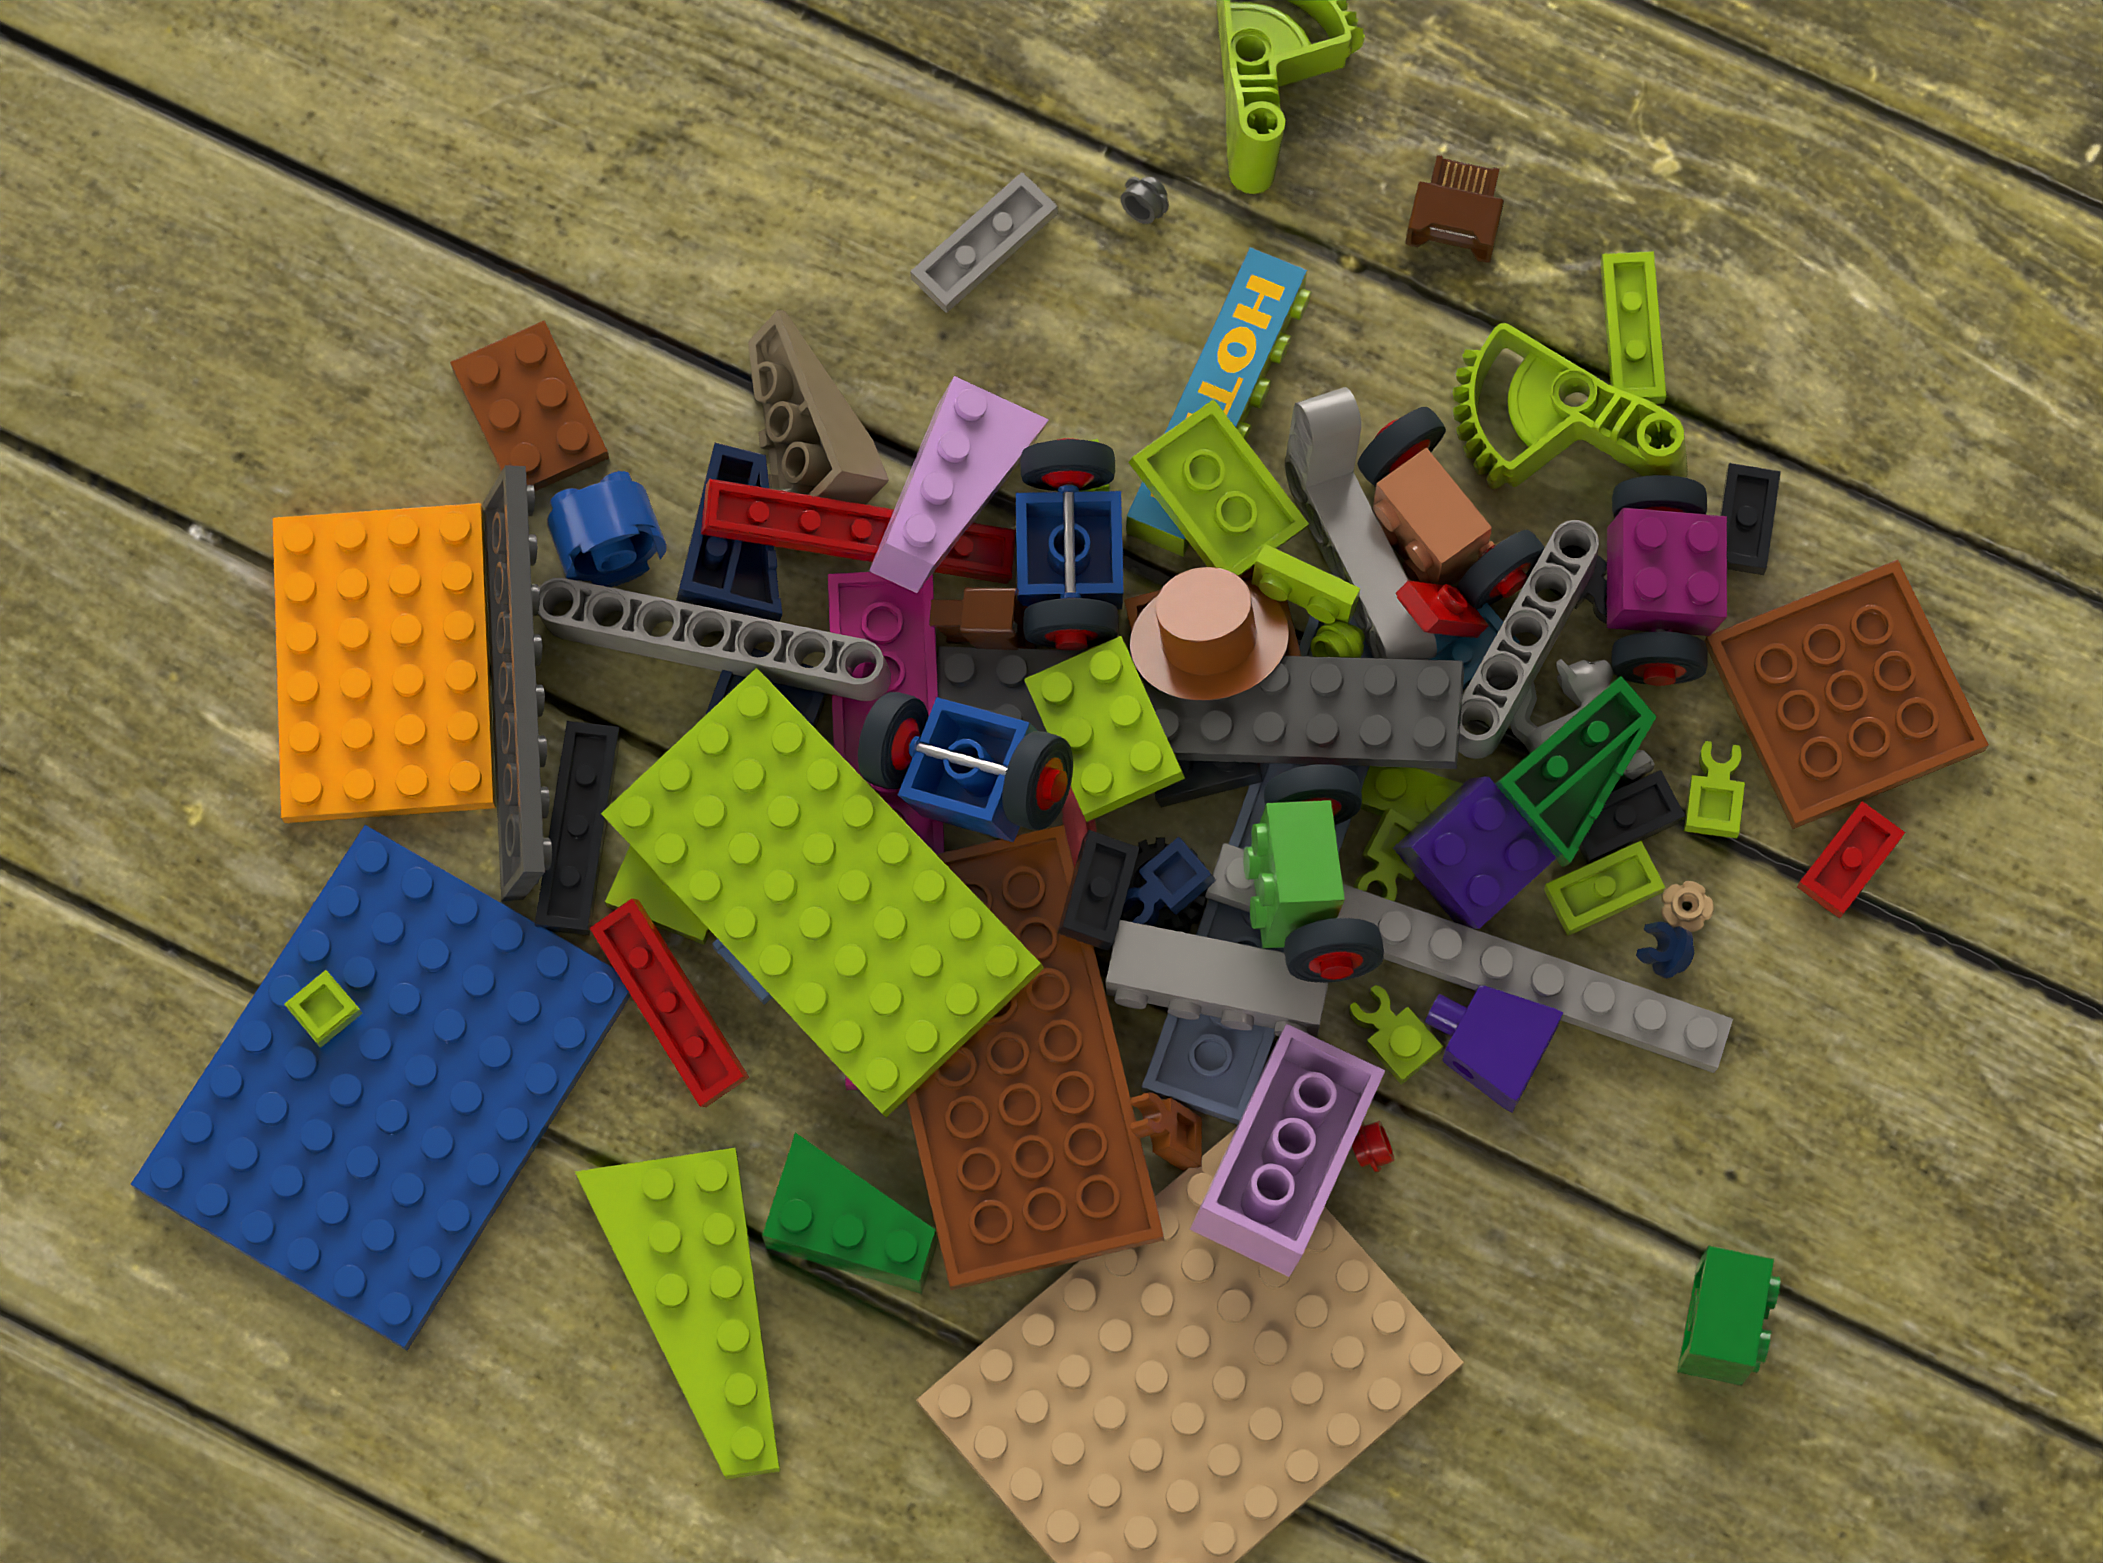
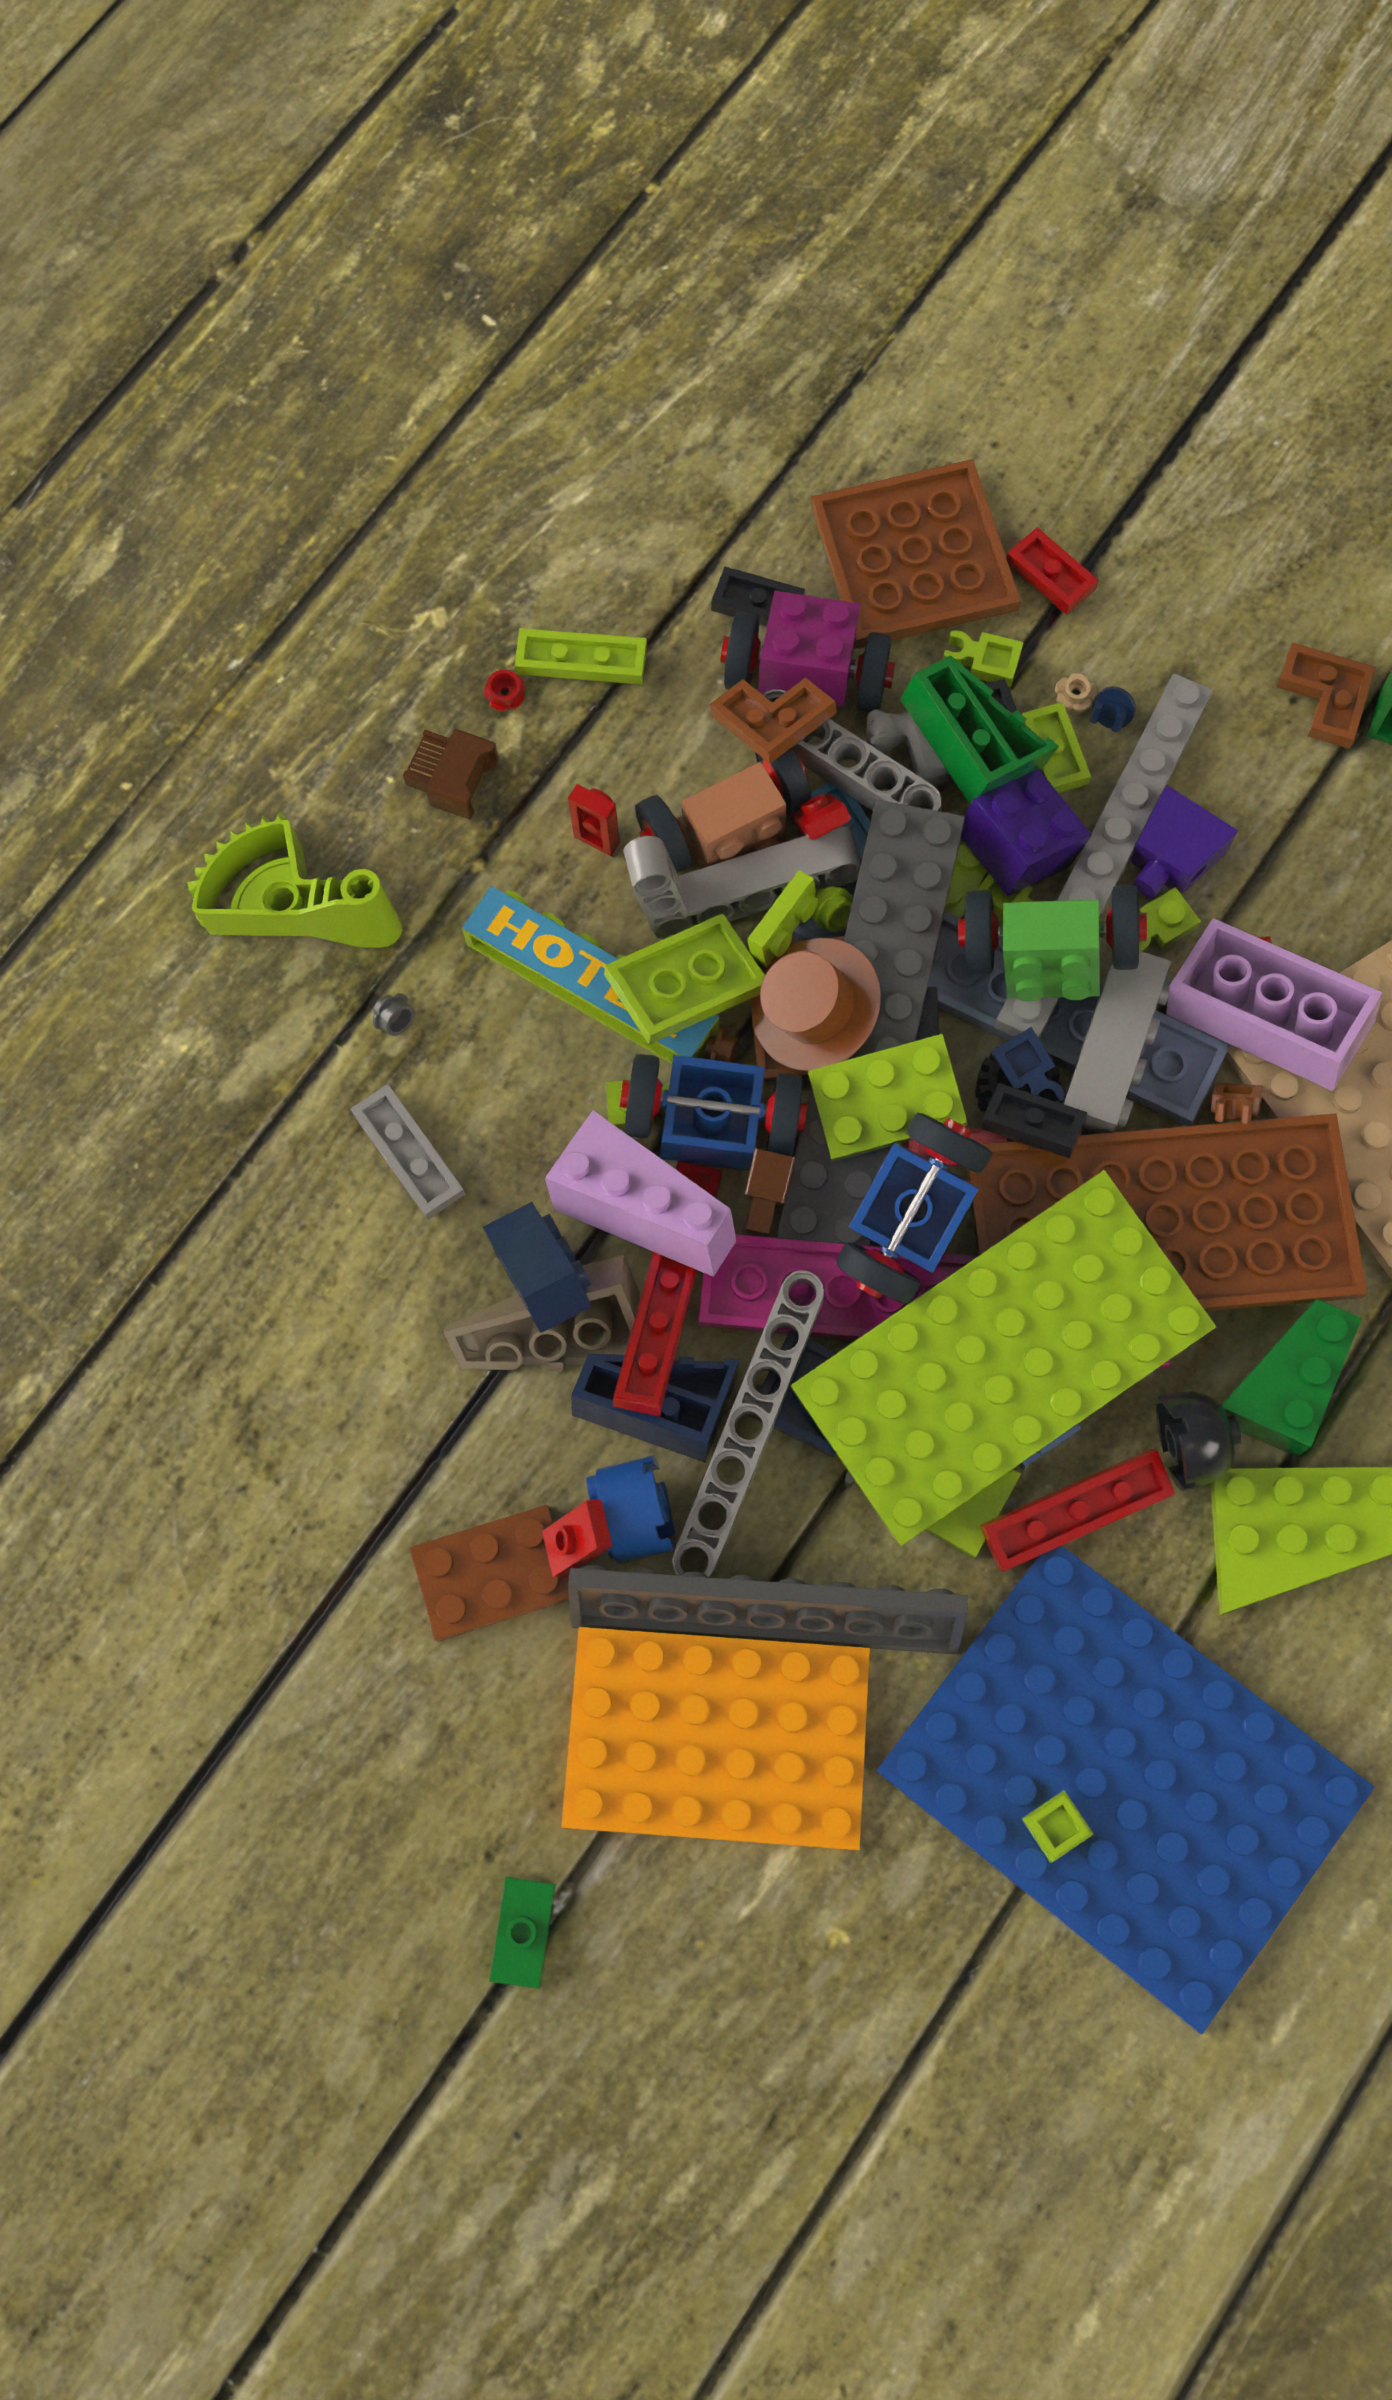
camera: 80 degrees left, 0 degrees up
black plate [535,721,621,936] -> none
lime arm [1453,323,1688,489] -> none
none -> dark blue brick [483,1202,592,1333]
none -> red plate [484,669,526,711]
none -> green plate [489,1877,556,1989]
none -> red plate [542,1499,612,1578]
none -> red plate [568,784,620,856]
none -> reddish brown plate [704,1026,739,1063]
none -> dark orange plate [710,677,837,764]
none -> black cylinder [1156,1391,1241,1491]
none -> dark orange plate [1277,642,1376,749]

